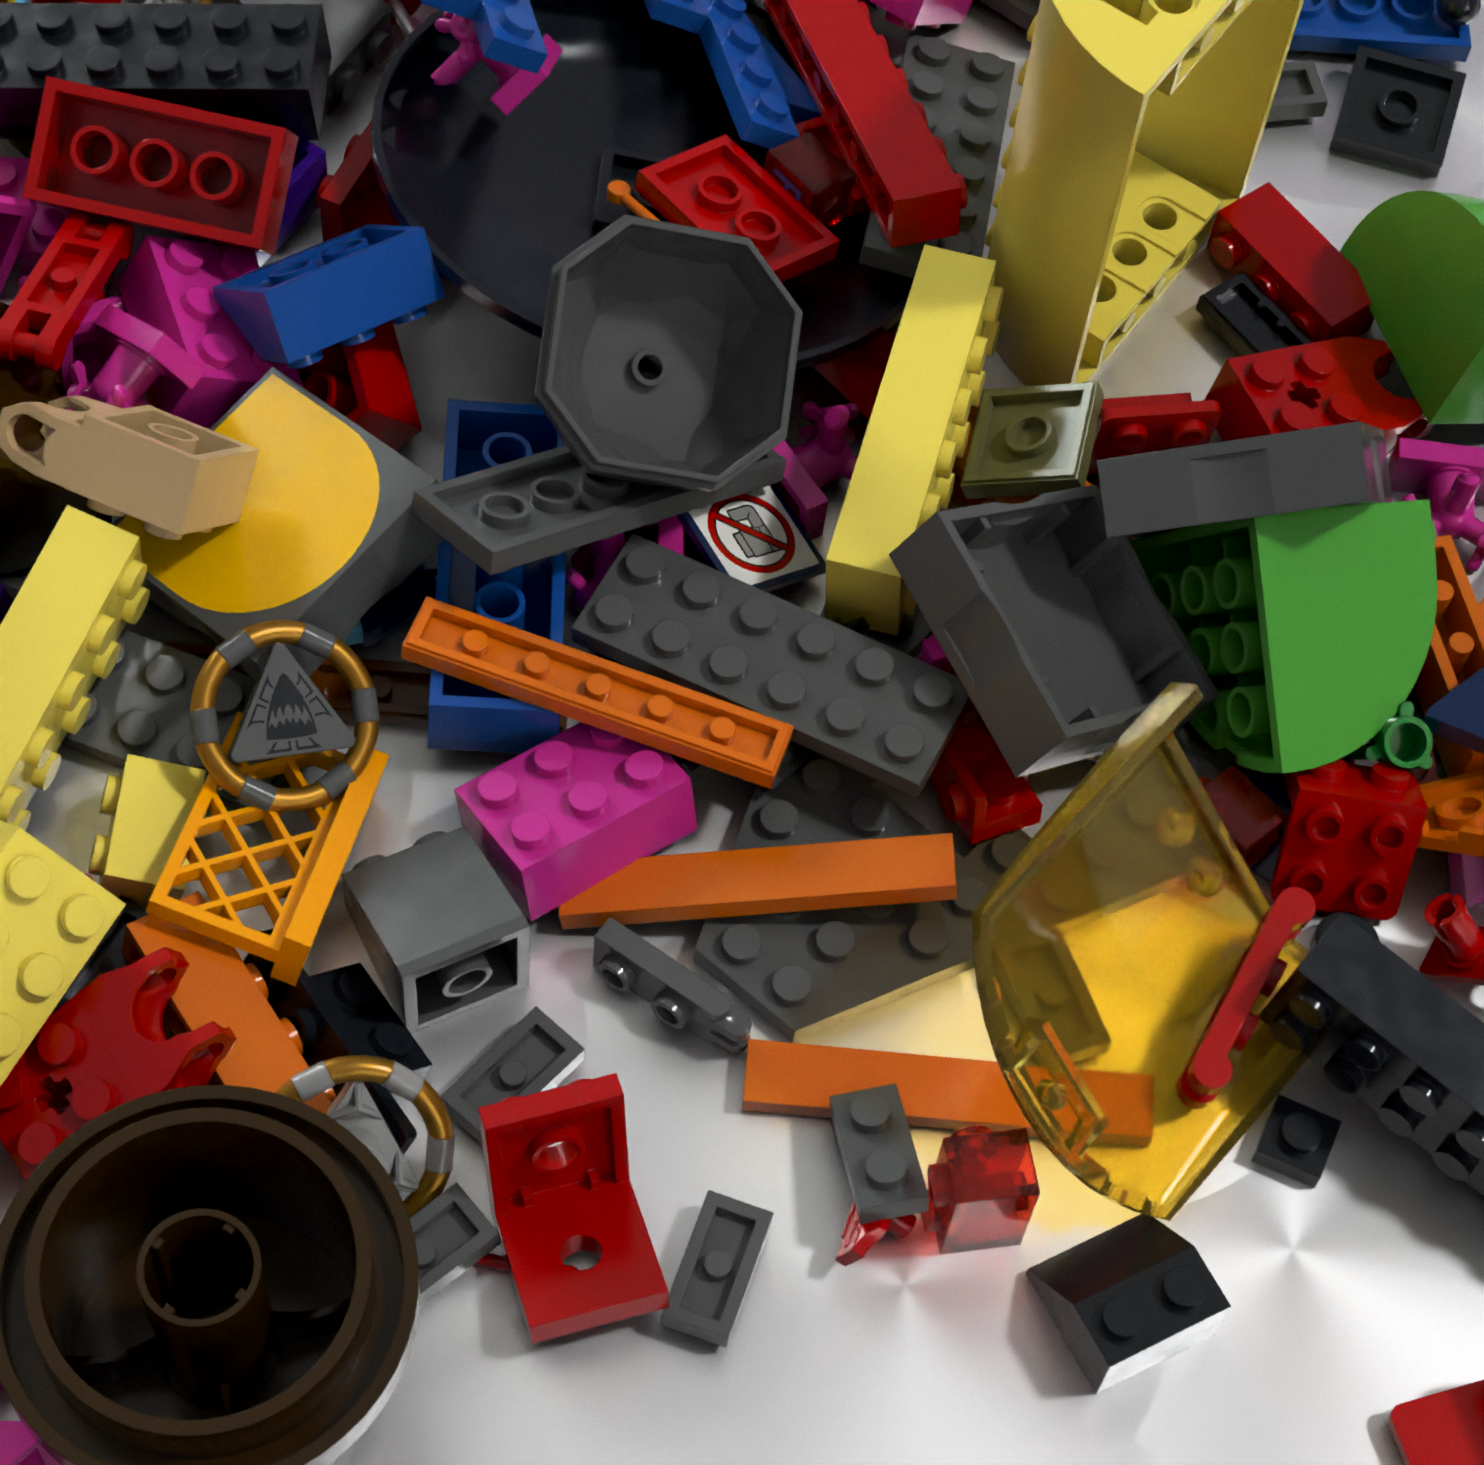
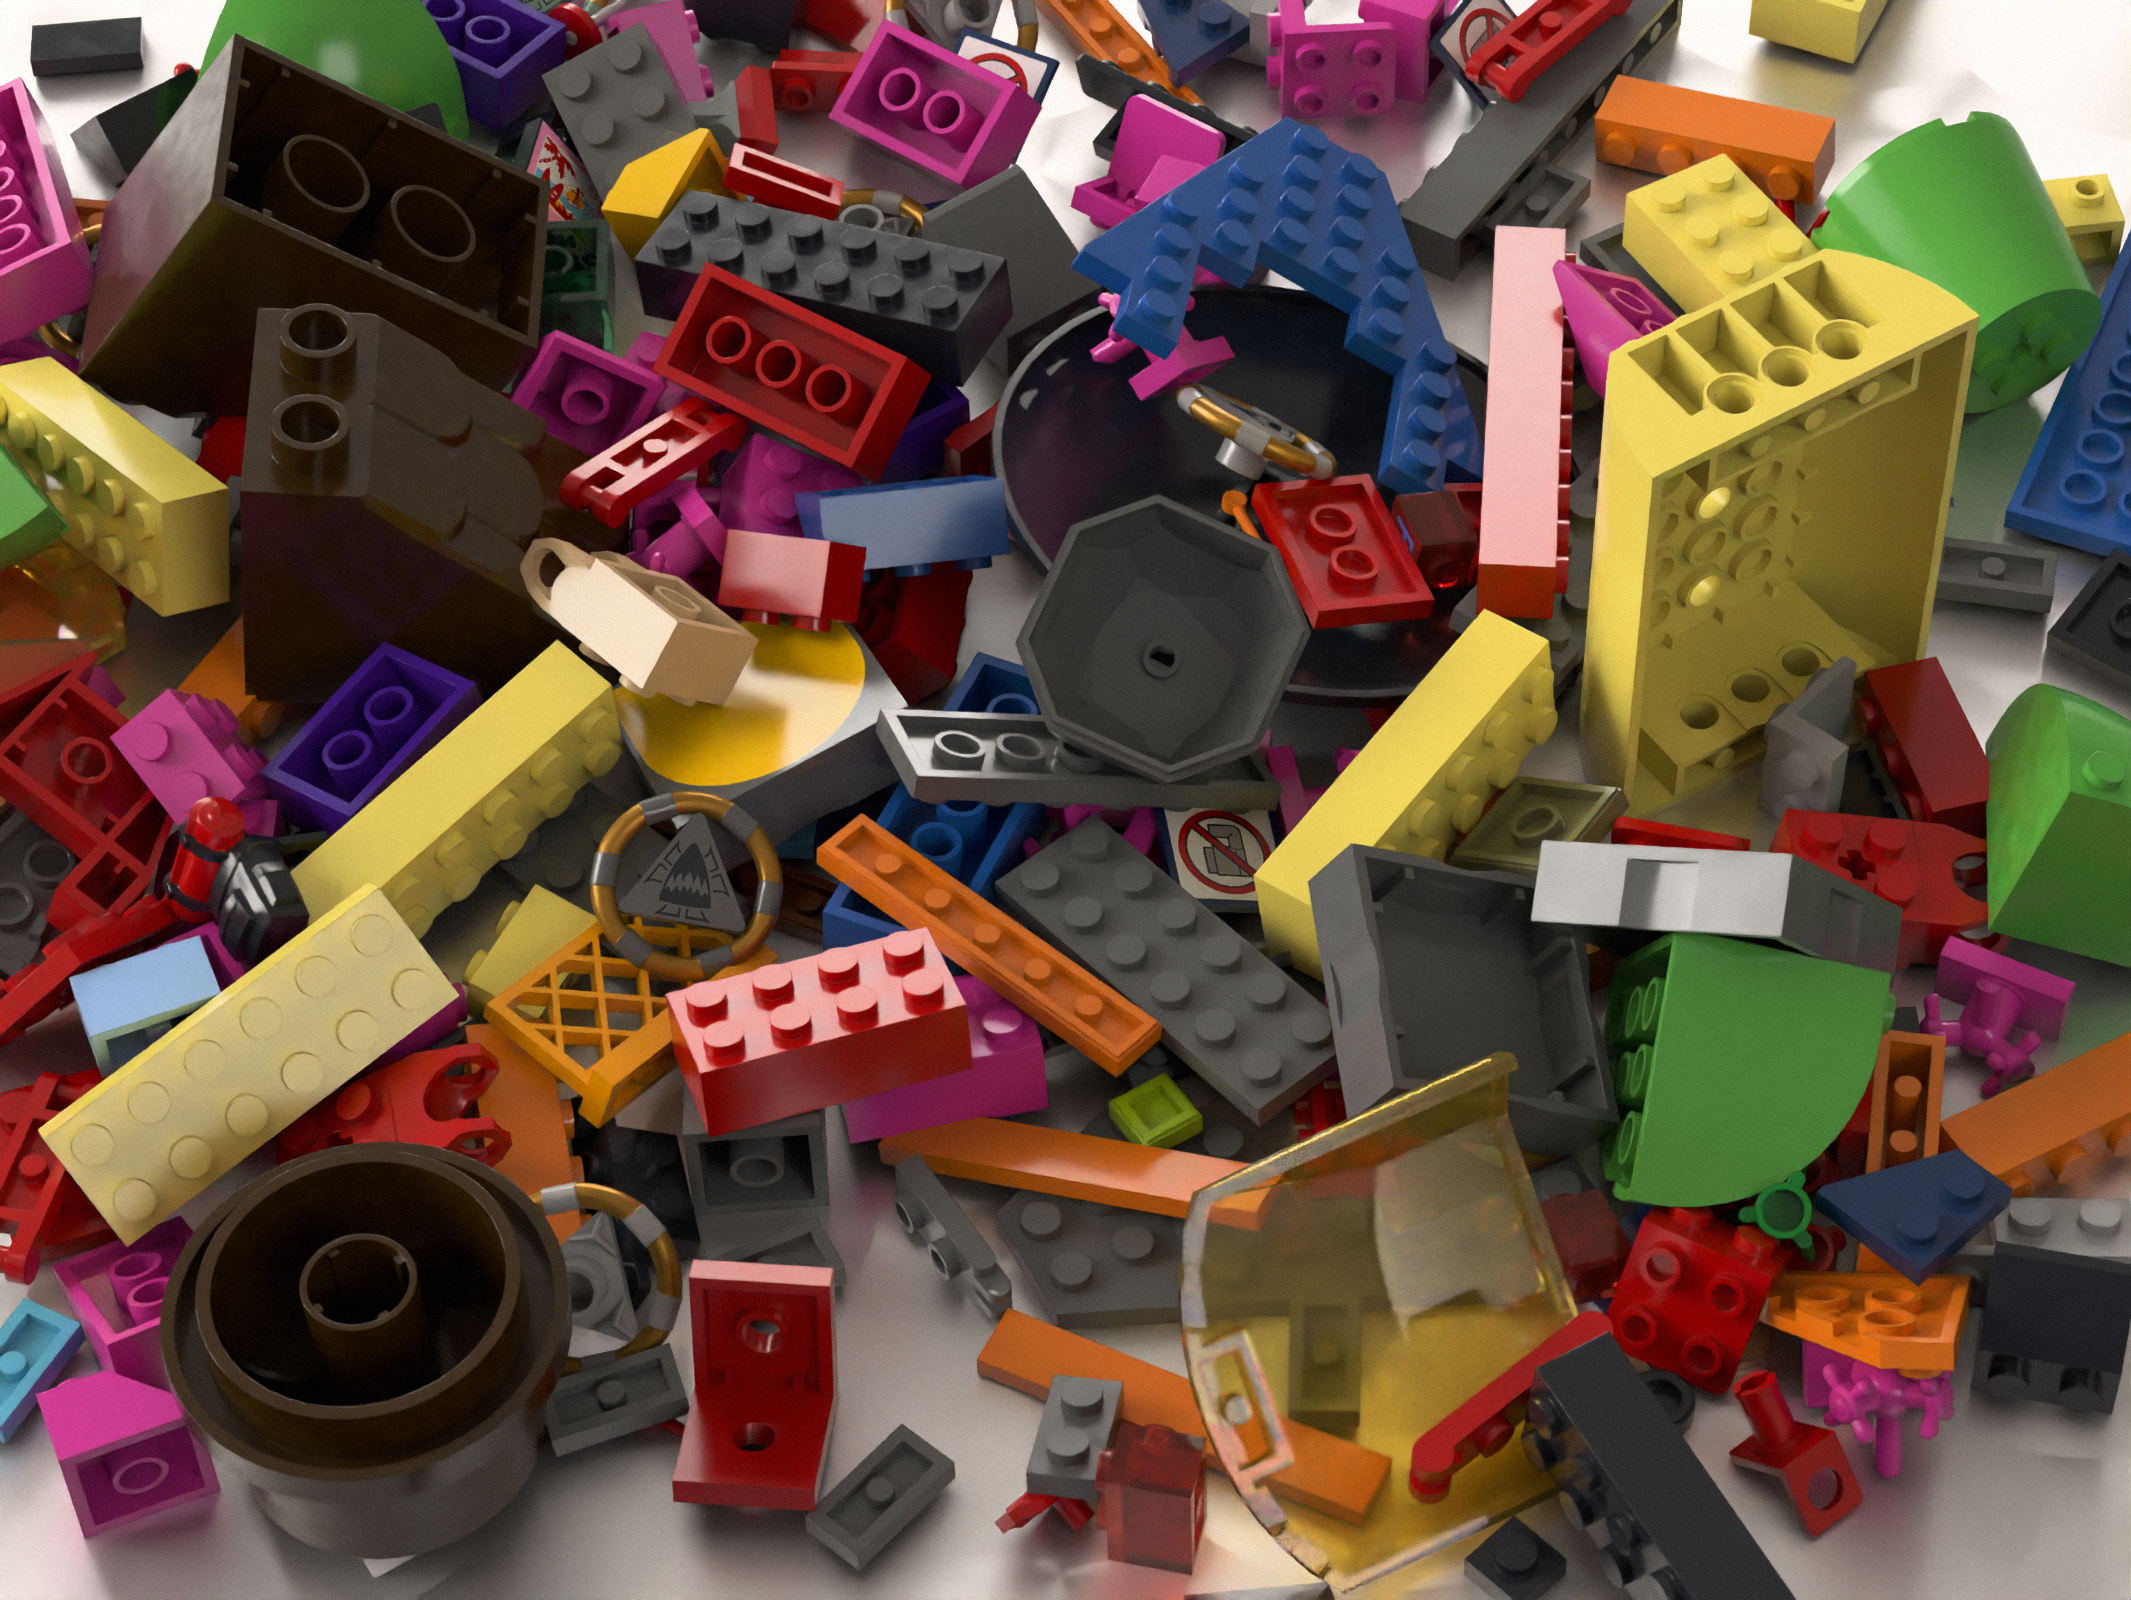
camera: 30 degrees right, 10 degrees down
none -> red brick [665,927,974,1138]
none -> brick [717,529,867,633]
none -> lime tile [1109,1072,1203,1149]
none -> piece [1176,382,1338,480]
none -> light grey bracket [1758,656,1857,822]

